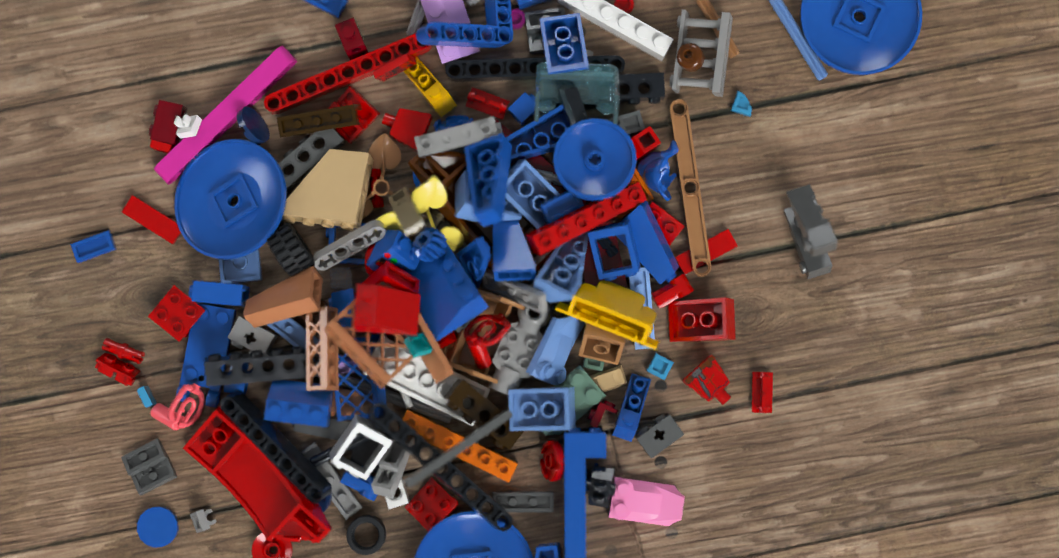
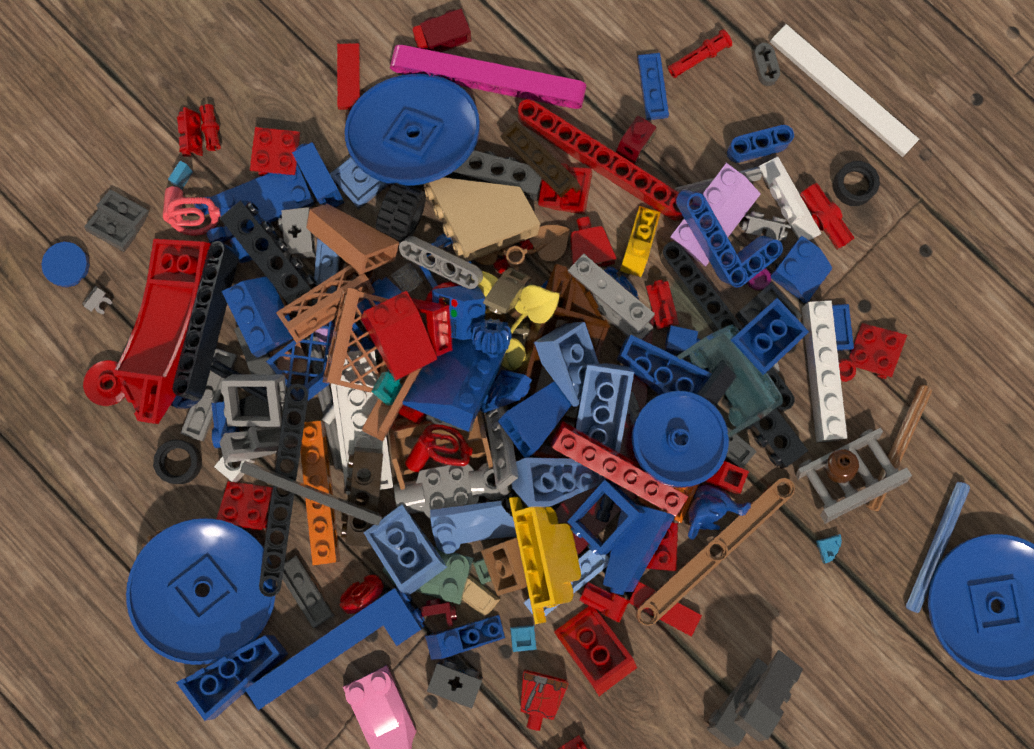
camera: 50 degrees right, 5 degrees down
blue tile [70,230,117,263] -> none
white tile [174,114,202,139] -> none
dark blue tile [237,107,270,145] -> none
red tile [373,54,417,82] -> none
blue wedge [465,133,512,227] -> none
blue tile [539,191,584,224] -> none
black hinge [586,463,616,508] -> none

